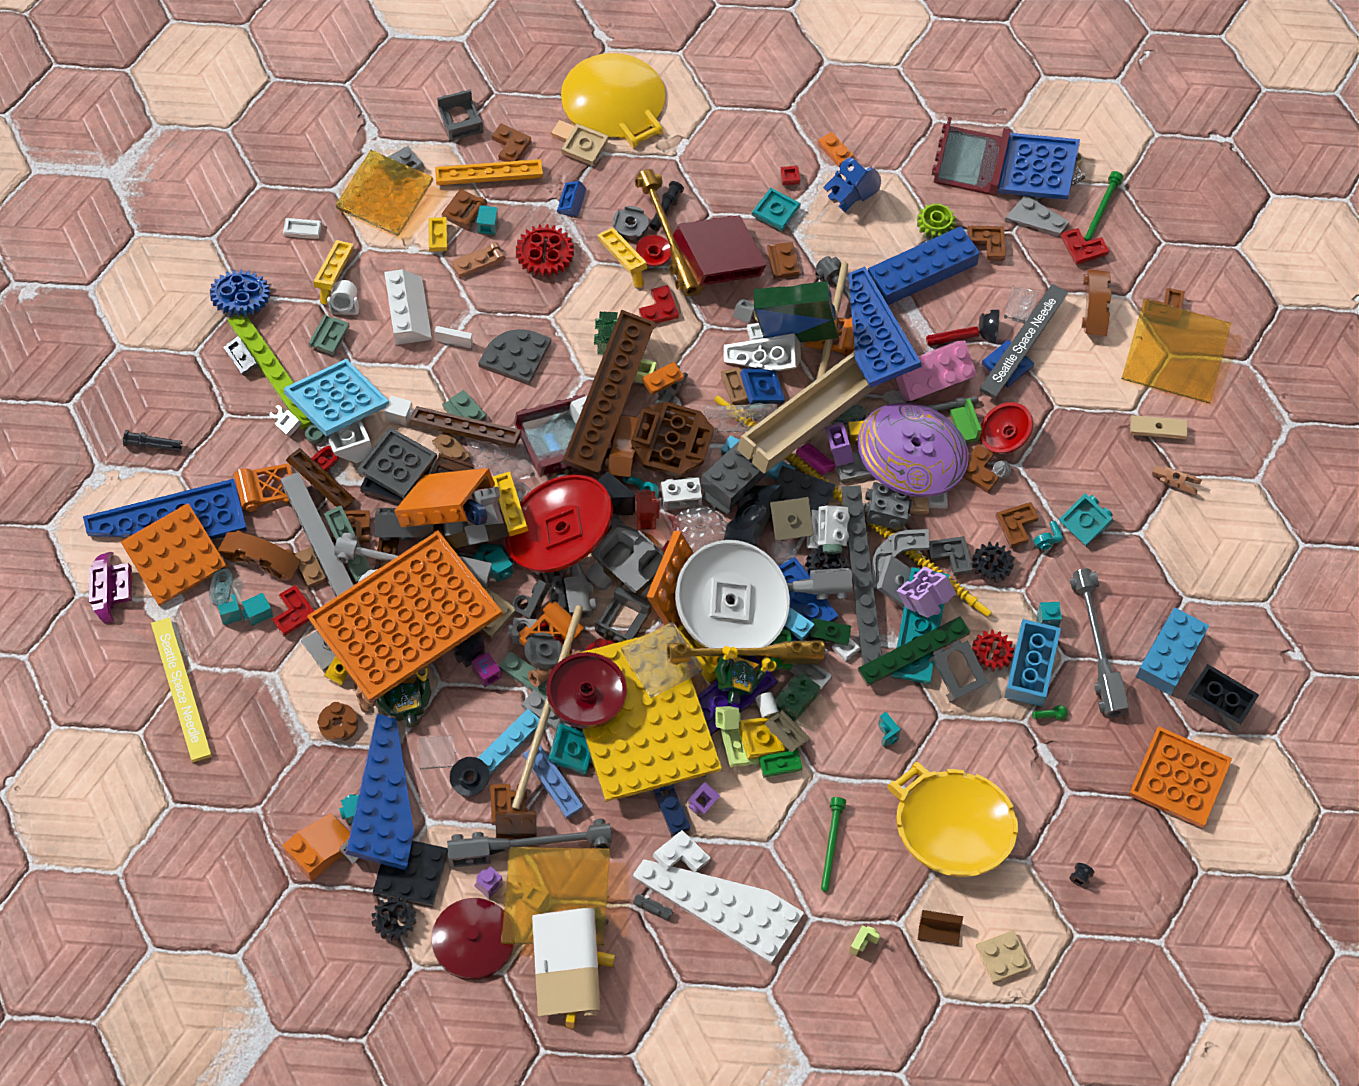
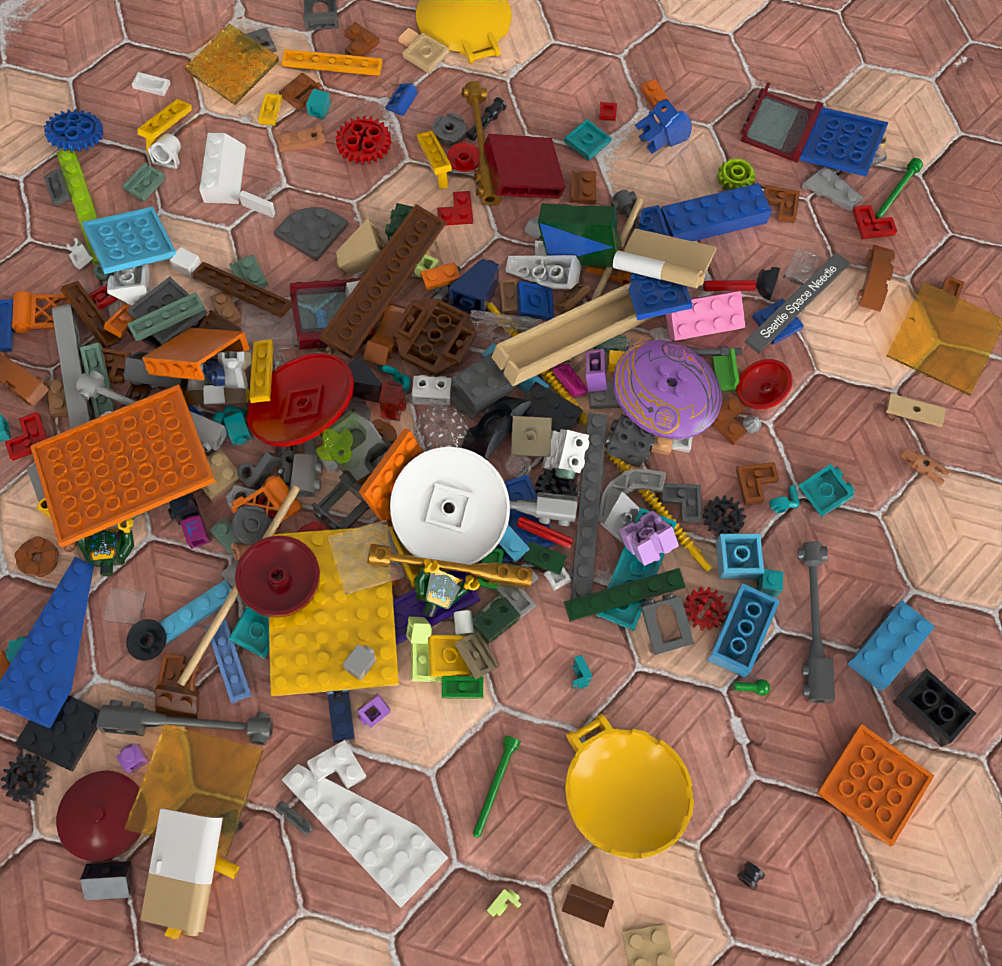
camera: 10 degrees right, 5 degrees up
none -> panel [80,861,132,900]
none -> orange plate [104,304,134,338]
none -> sand green plate [127,292,206,342]
none -> clear neon green plate [316,429,353,464]
none -> tan slope [336,219,386,274]
none -> light grey brick [343,644,376,681]
none -> dark blue slope [449,259,499,319]
none -> red axle [517,516,573,548]
none -> medium nougat plate [553,283,591,312]
none -> tan door [613,228,717,288]
none -> medium azure brick [716,534,764,579]

